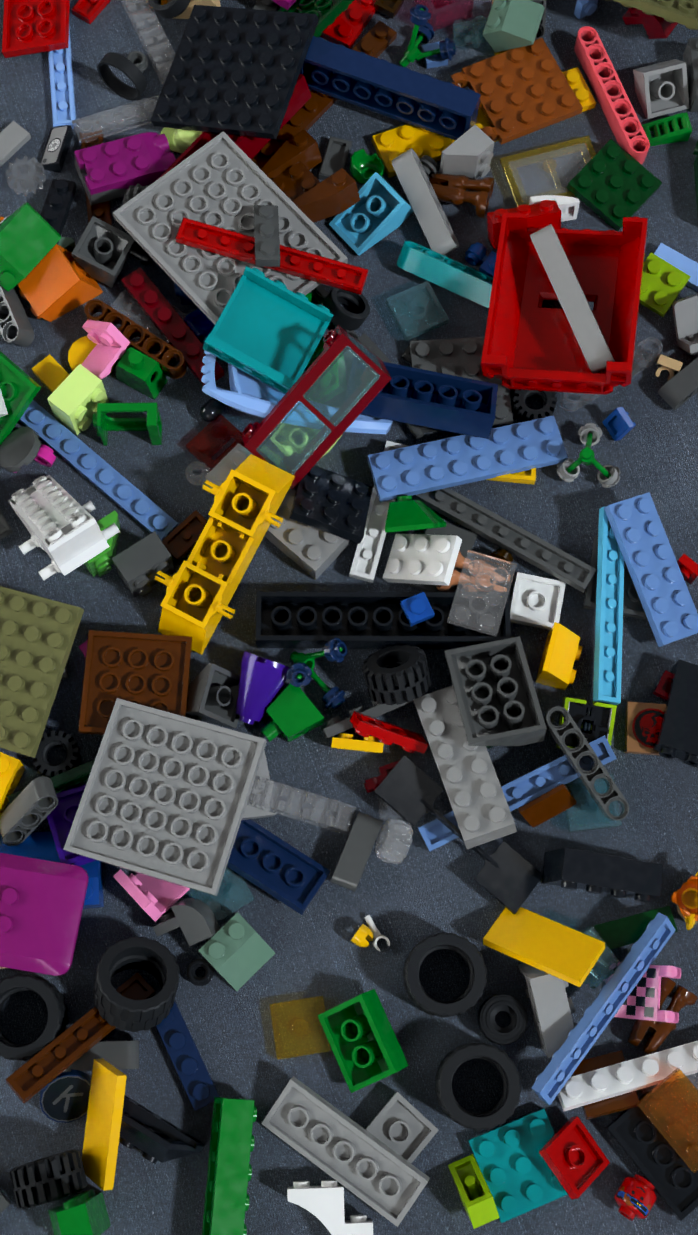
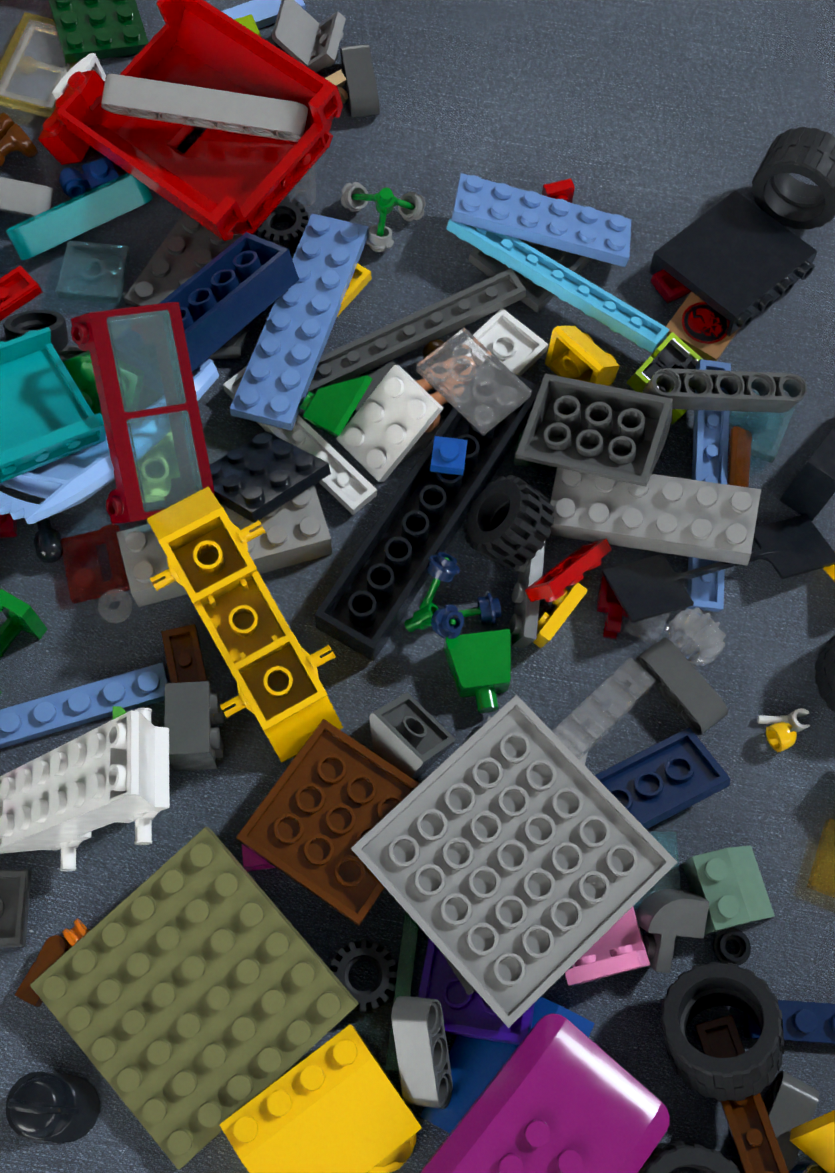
camera: 60 degrees left, 5 degrees down
dark purple cone [236,651,290,725] -> none
blue tile [602,407,636,441] -> none

